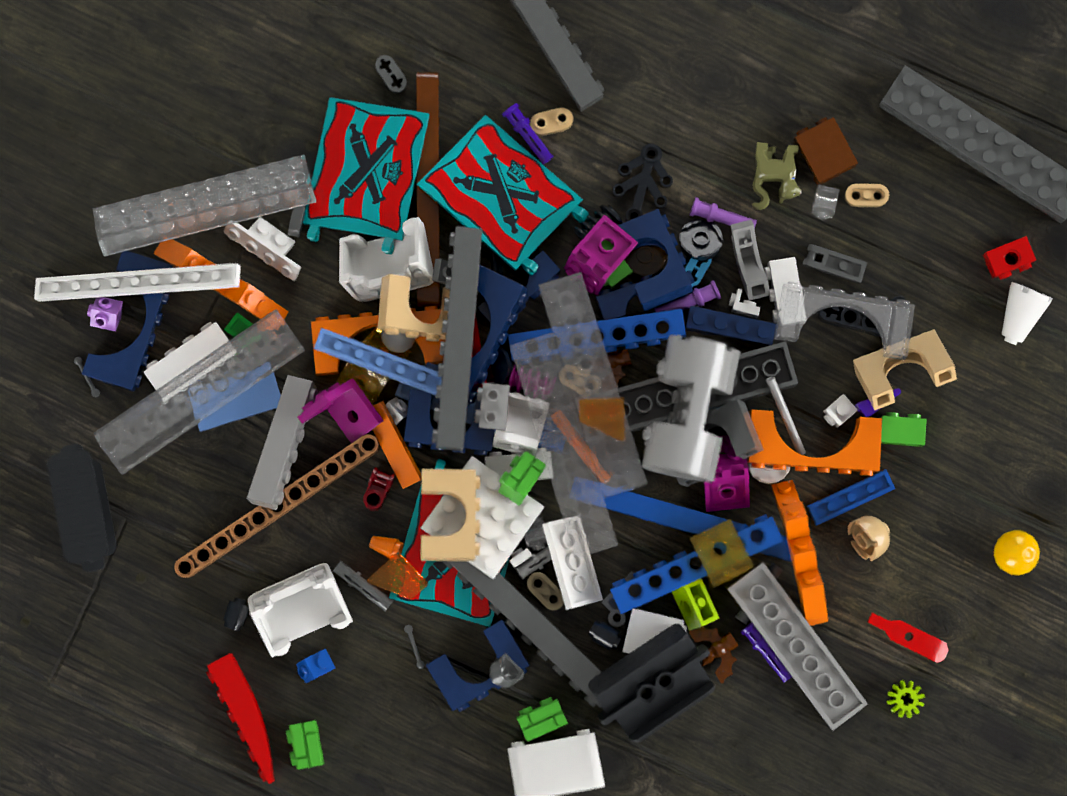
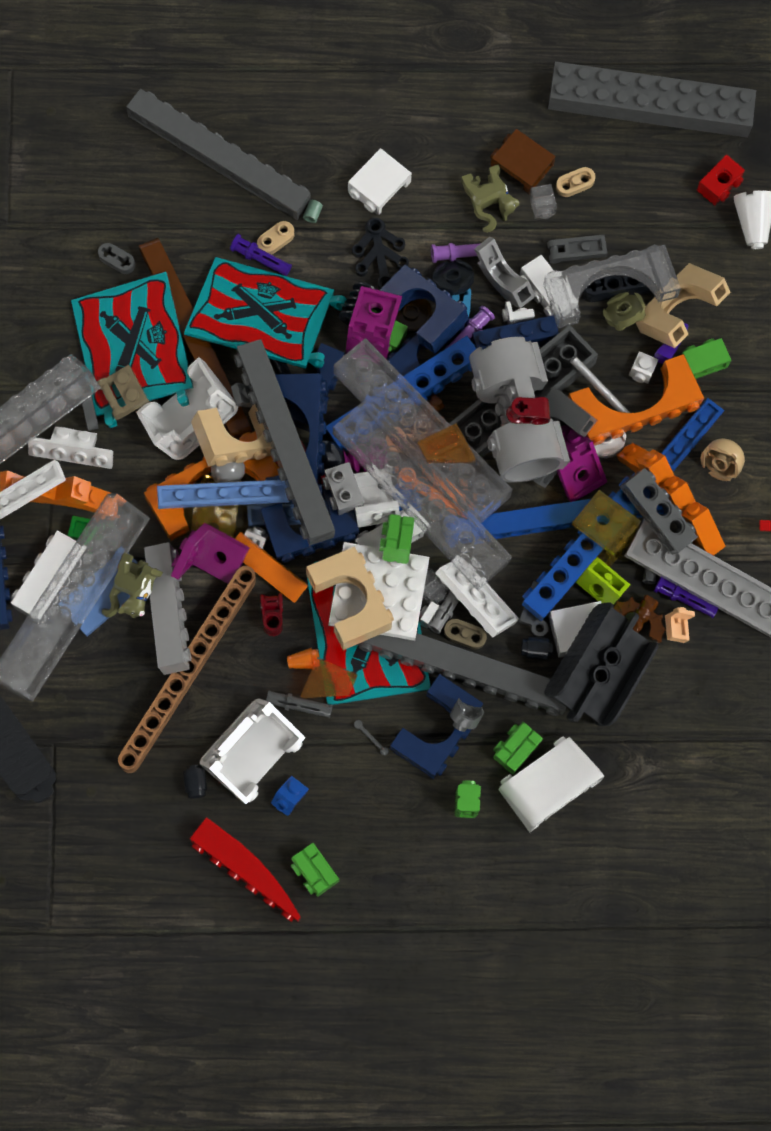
camera: 30 degrees left, 10 degrees down
none -> dark tan plate [96,365,150,420]
none -> olive animal [102,552,163,618]
none -> sand green hinge [303,200,323,223]
none -> white panel [348,148,412,215]
none -> bright green brick [455,780,481,818]
none -> dark red piece [506,397,550,425]
none -> olive plate [603,292,646,331]
none -> dark grey brick [619,468,698,555]
none -> light nougat bracket [665,607,695,643]

